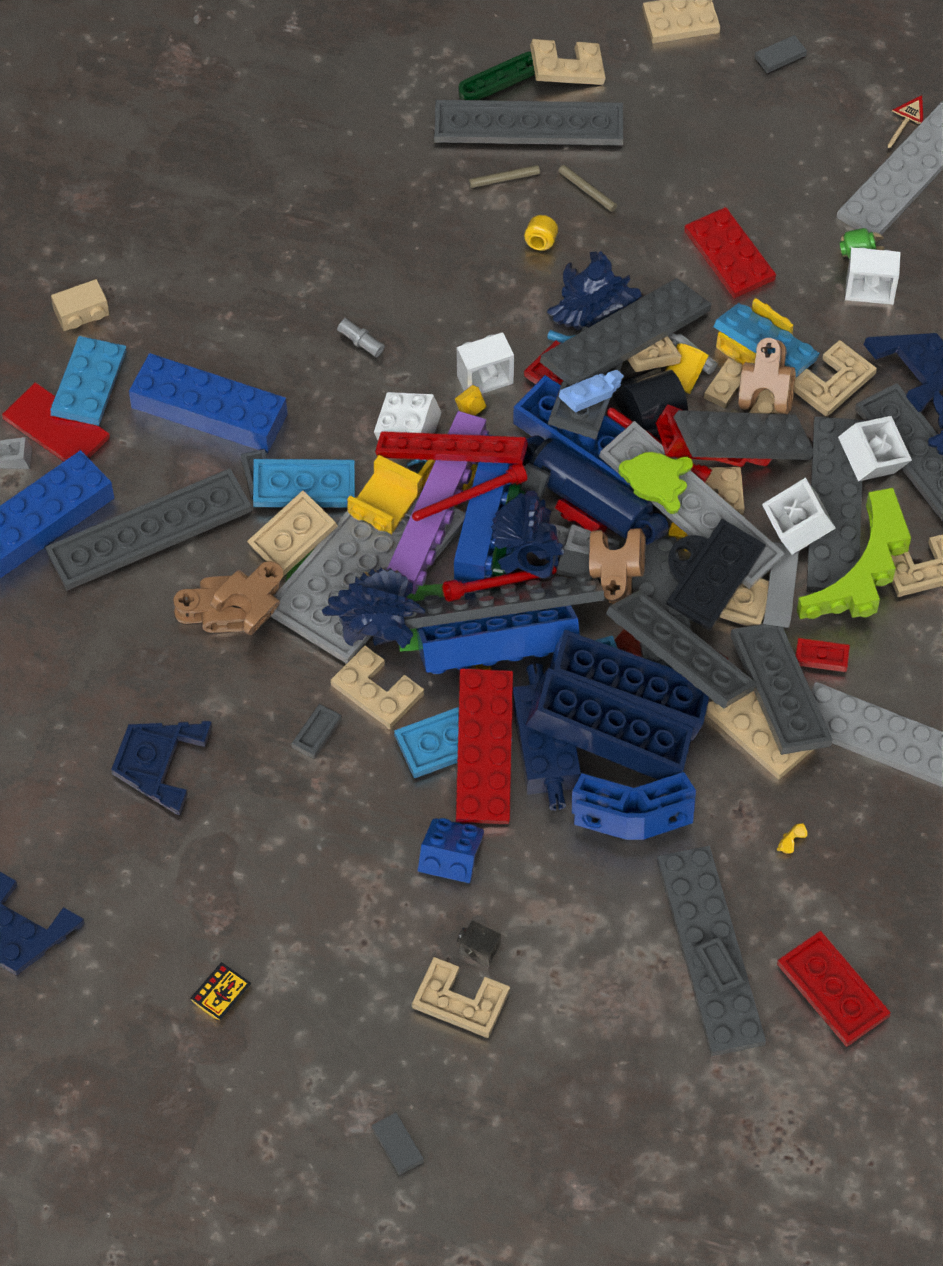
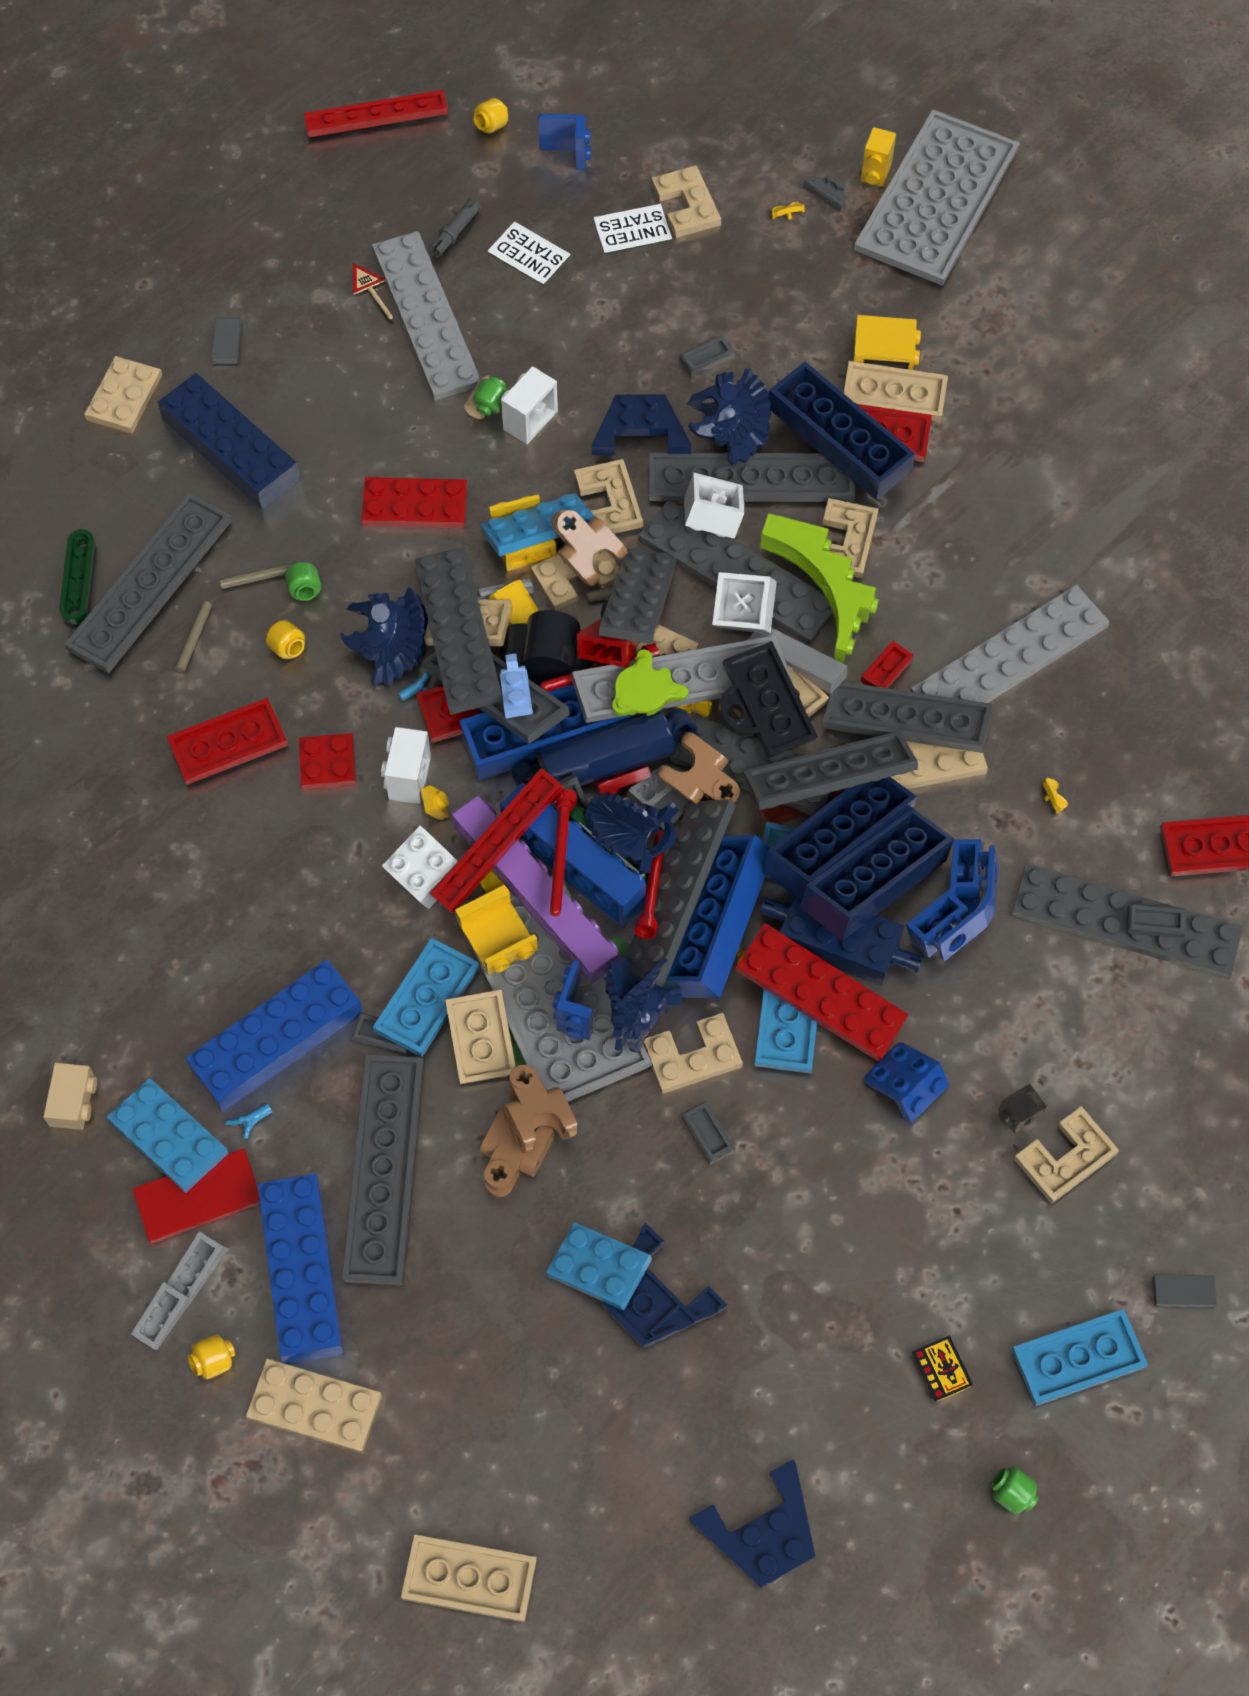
camera: 60 degrees left, 5 degrees up
light grey pin [337,318,385,358] -> none
tan plate [530,39,606,85] -> none
none -> dark blue brick [157,373,301,510]
none -> red plate [167,697,288,785]
none -> dark azure bar [226,1103,273,1139]
none -> bright green head [285,562,321,601]
none -> red plate [299,733,356,790]
none -> dark azure plate [546,1222,652,1311]
none -> blue bracket [553,960,593,1040]
none -> bright green head [991,1466,1038,1514]
none -> dark azure plate [1011,1309,1148,1406]

